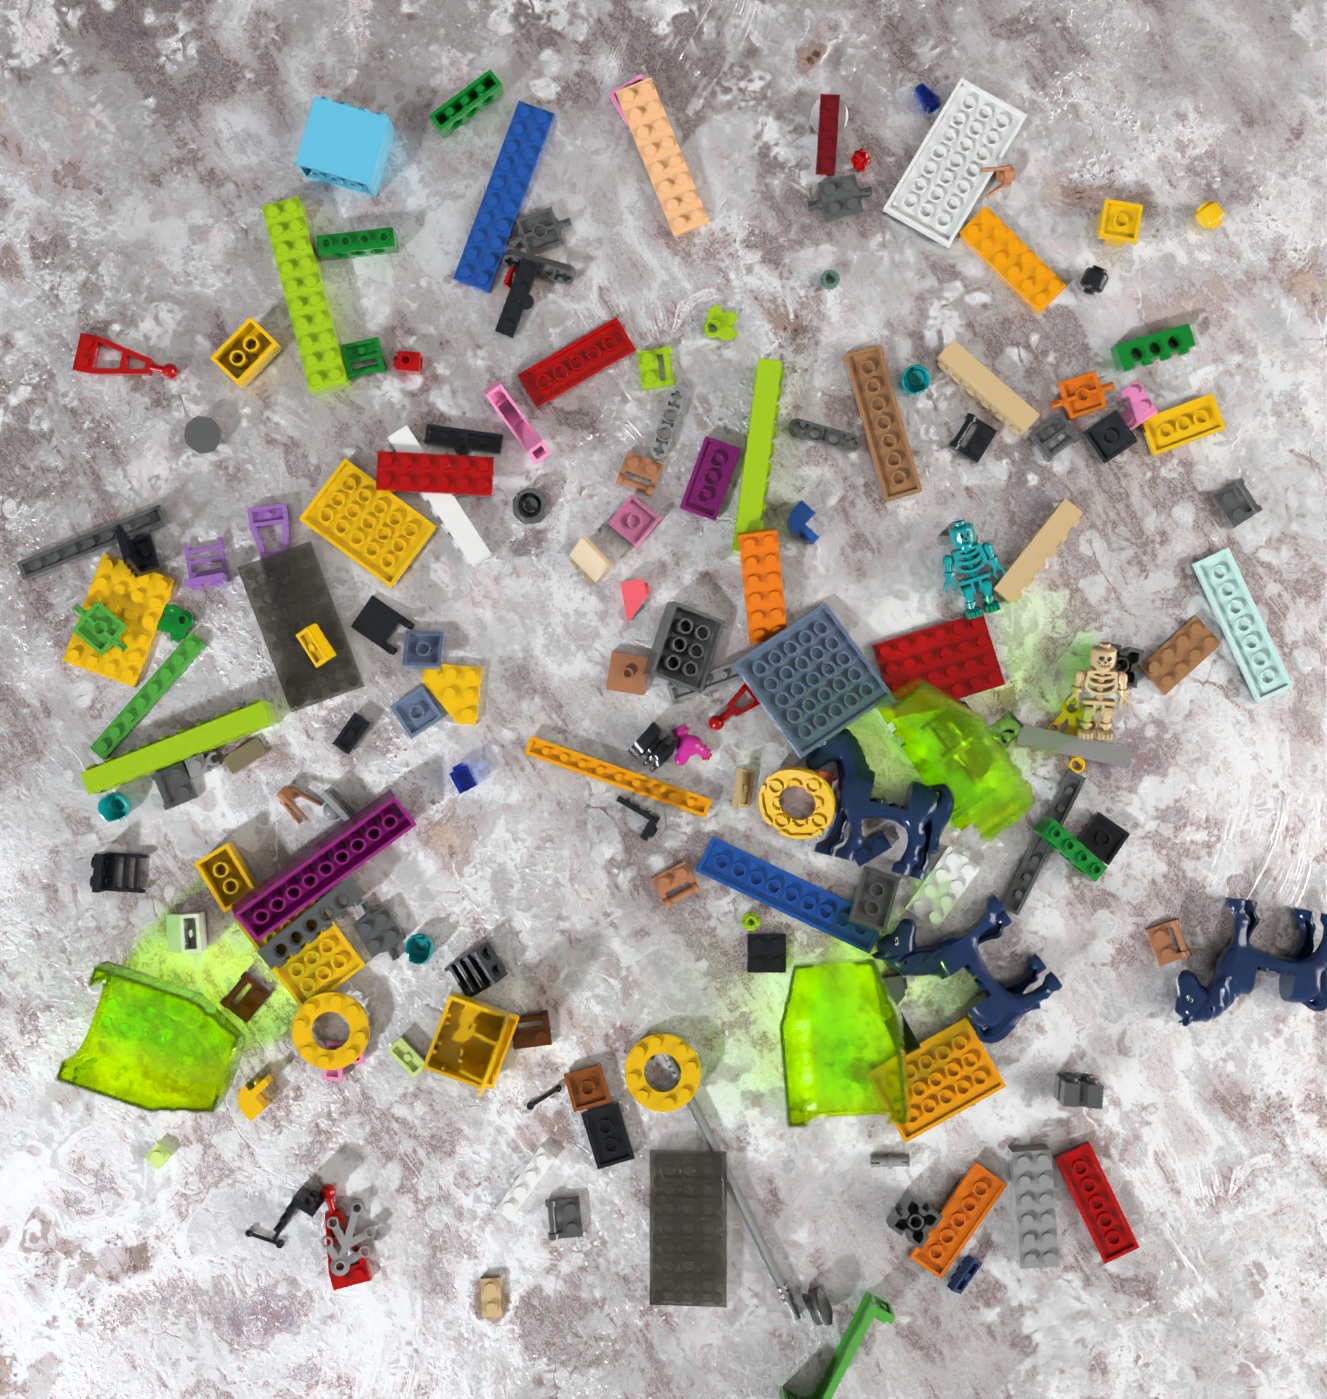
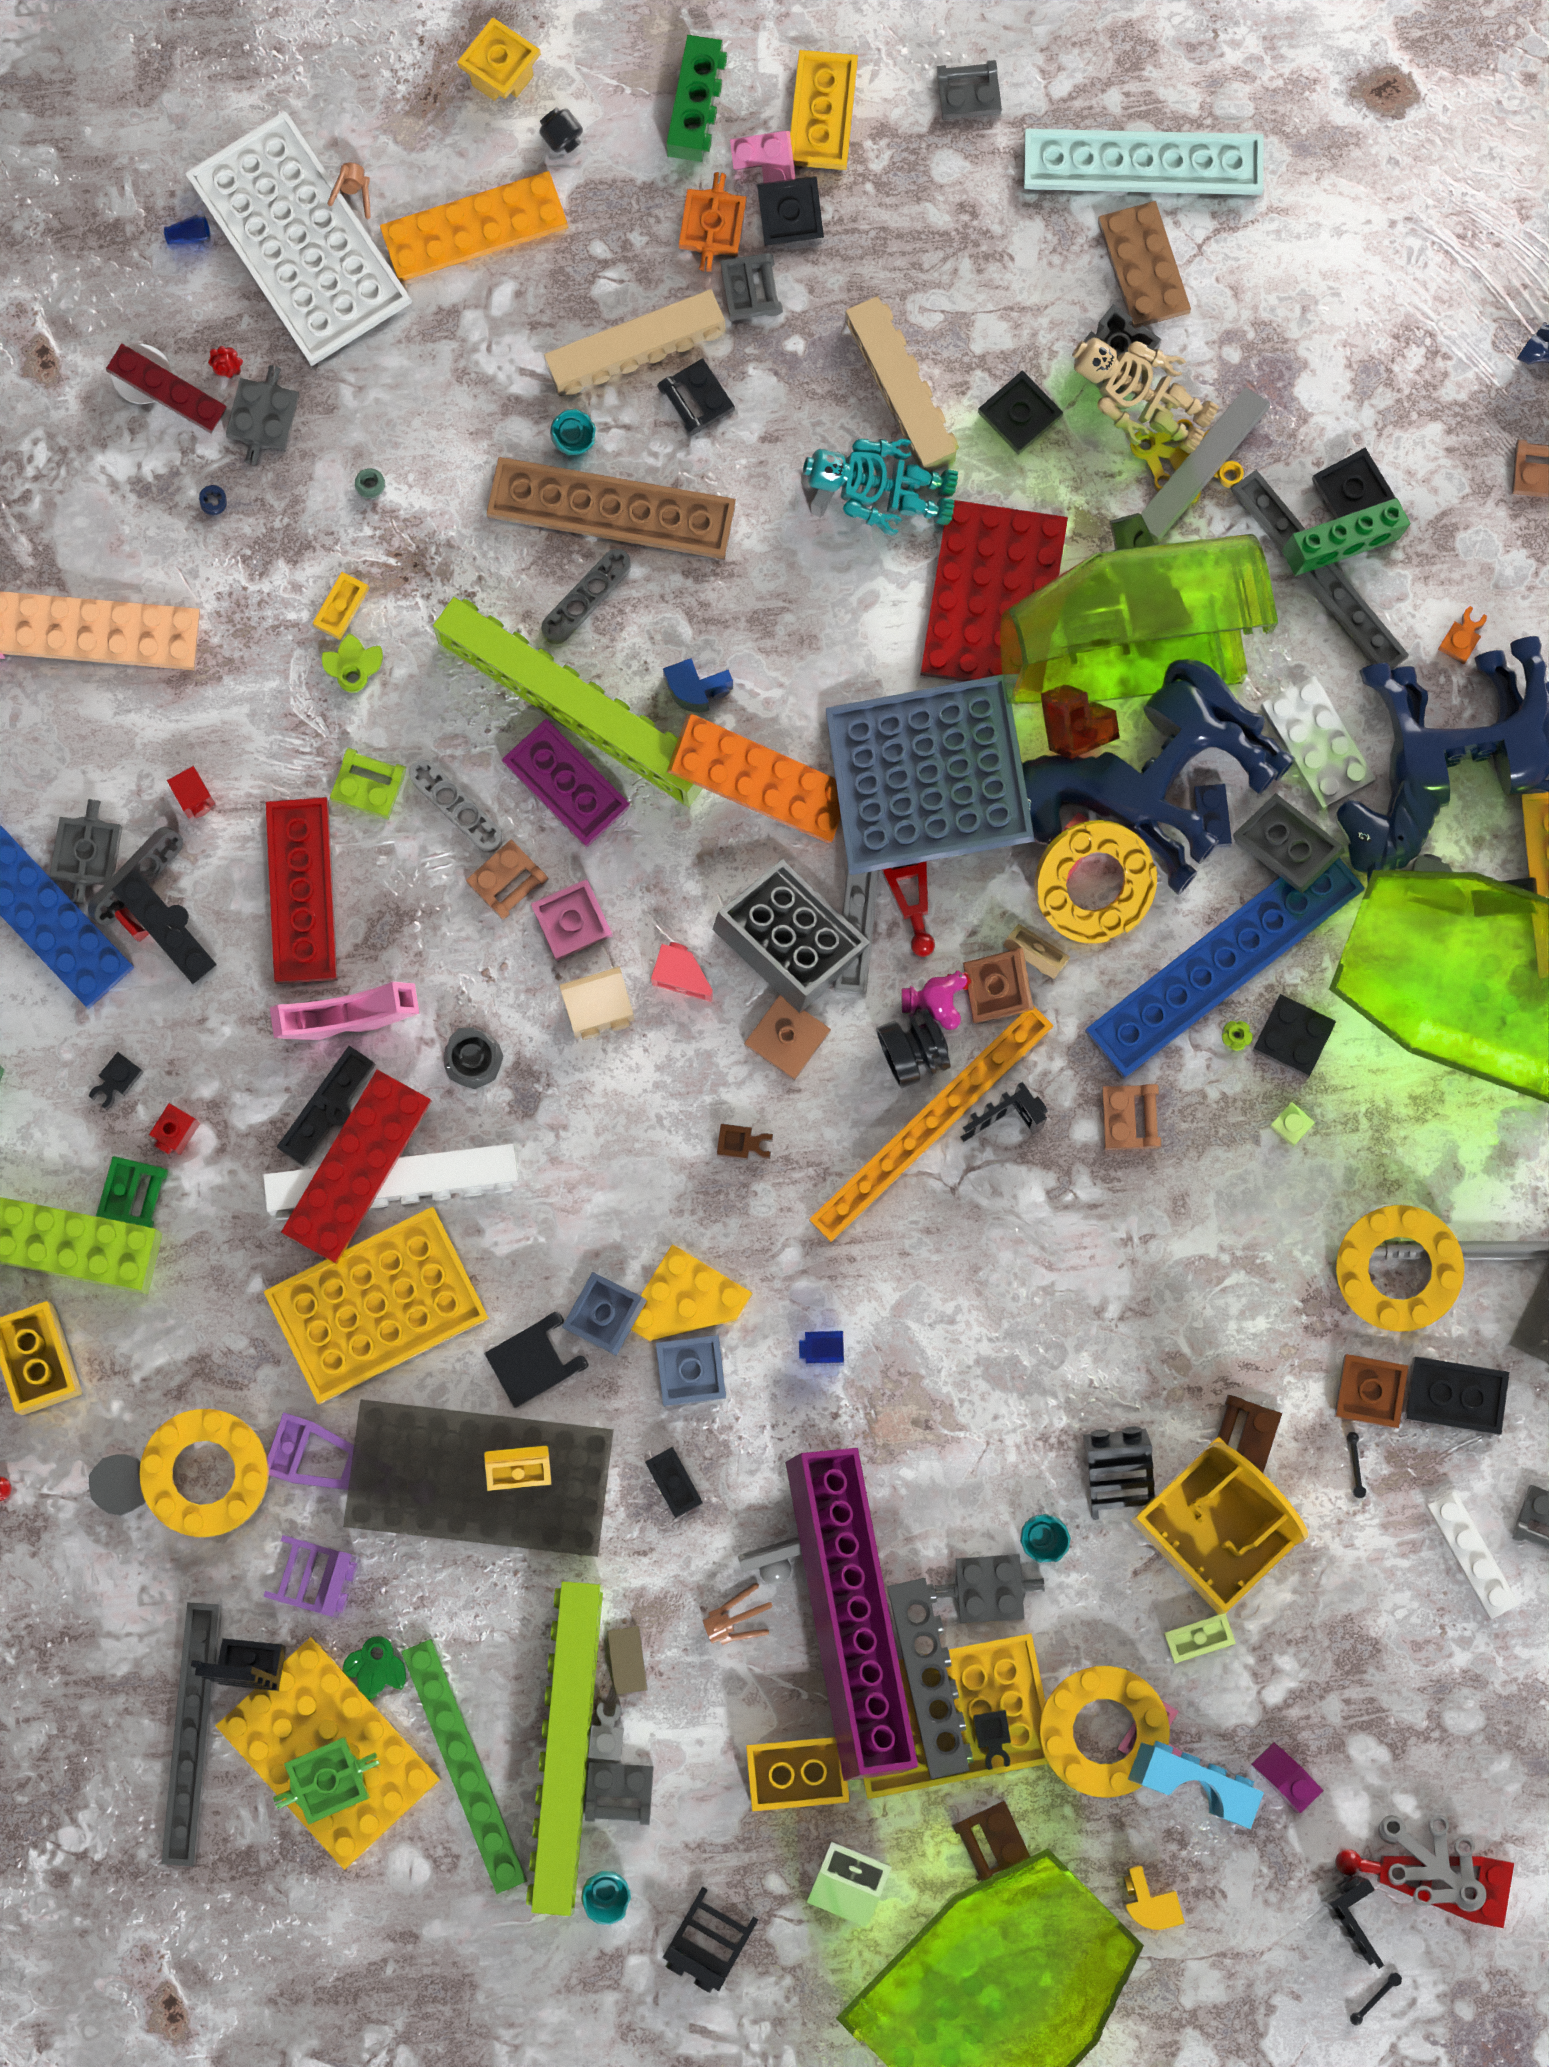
camera: 55 degrees left, 10 degrees down
none -> black plate [89,1051,144,1110]
none -> yellow plate [139,1409,269,1537]
none -> red brick [166,765,215,819]
none -> dark blue bush [199,485,227,515]
none -> yellow plate [312,572,370,640]
none -> reddish brown plate [717,1124,773,1160]
none -> nougat plate [963,948,1034,1024]
none -> black plate [973,1710,1011,1770]
none -> black plate [978,370,1063,455]
none -> clear red brick [1041,683,1120,759]
none -> medium azure arch [1128,1741,1264,1829]
none -> magenta slope [1251,1742,1324,1813]
none -> yellowish green plate [1270,1102,1315,1147]
none -> orange plate [1438,606,1487,664]

